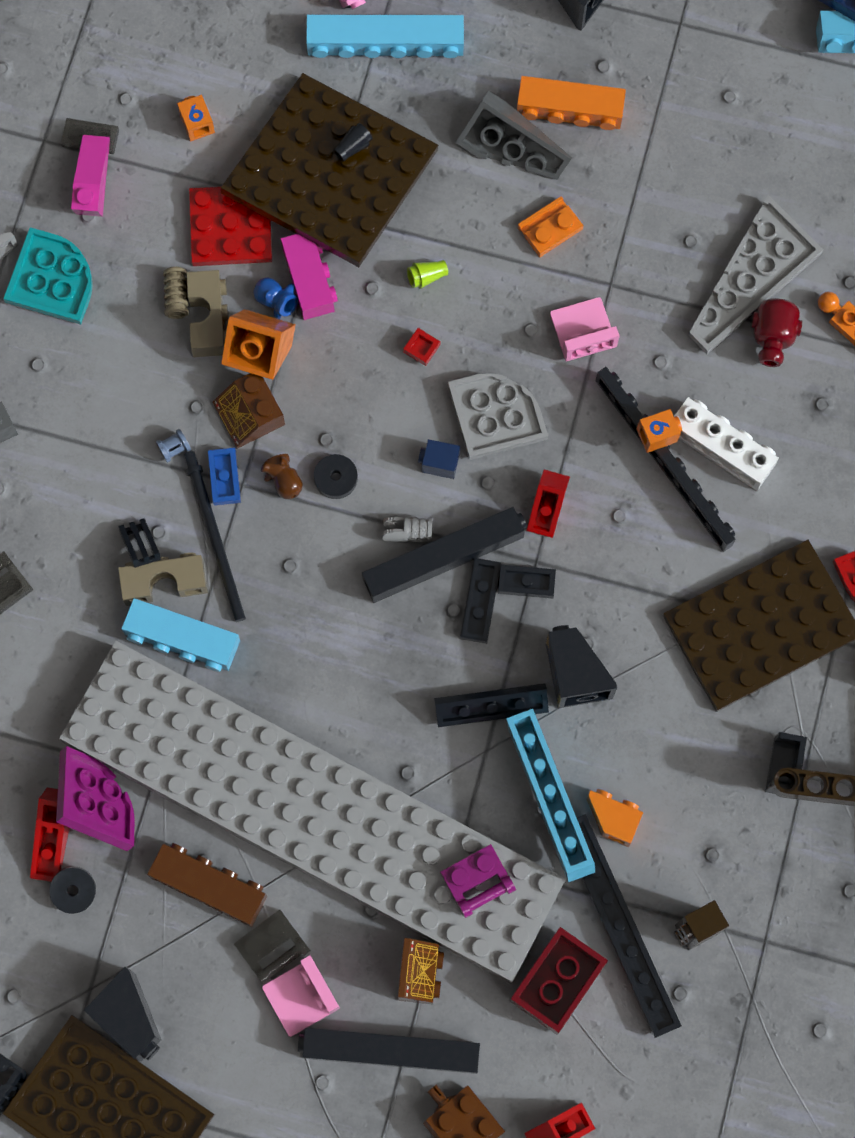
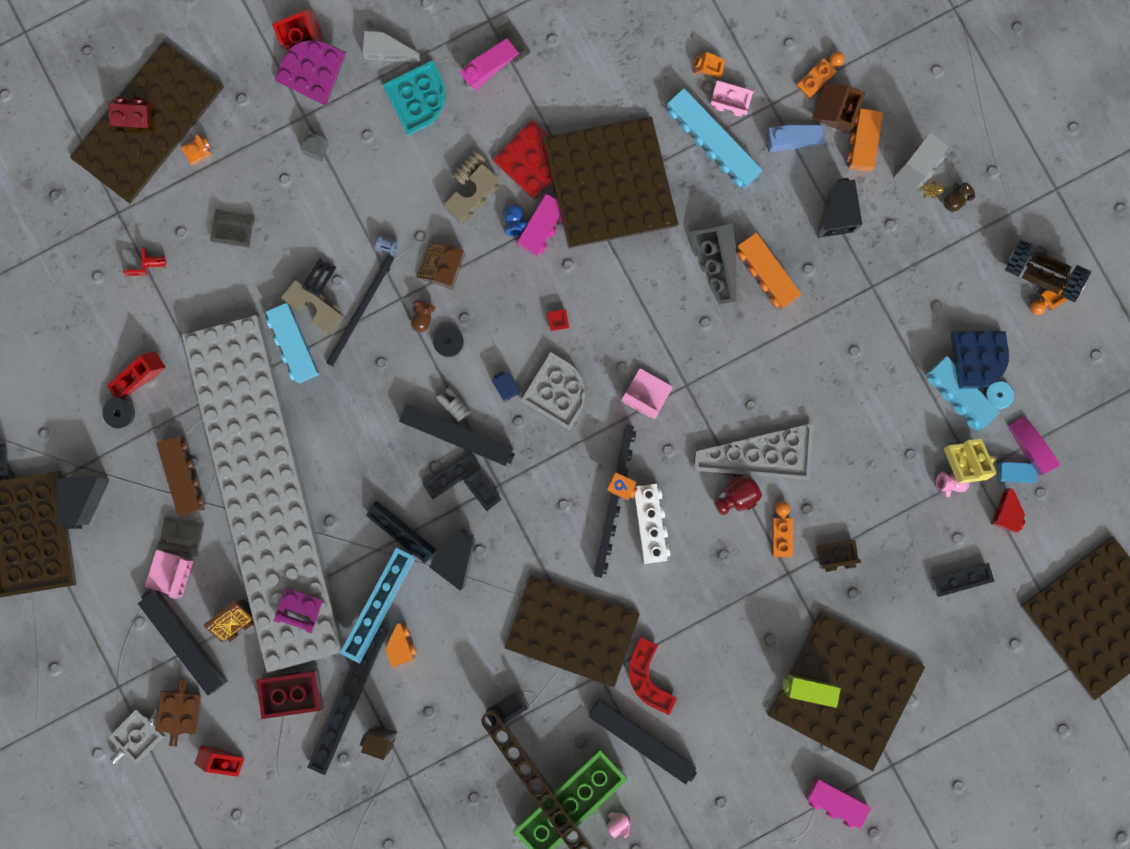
camera: 50 degrees right, 10 degrees up
magenta plate [56,746,135,851] -> none
orange brick [177,95,215,142] -> none
blue plate [208,448,241,506] -> none
orange slope [221,309,296,380] -> none
black cone [333,123,373,162] -> none
lime cone [407,260,448,289] -> none
orange plate [518,196,584,257] -> none
red slope [527,469,570,538] -> none

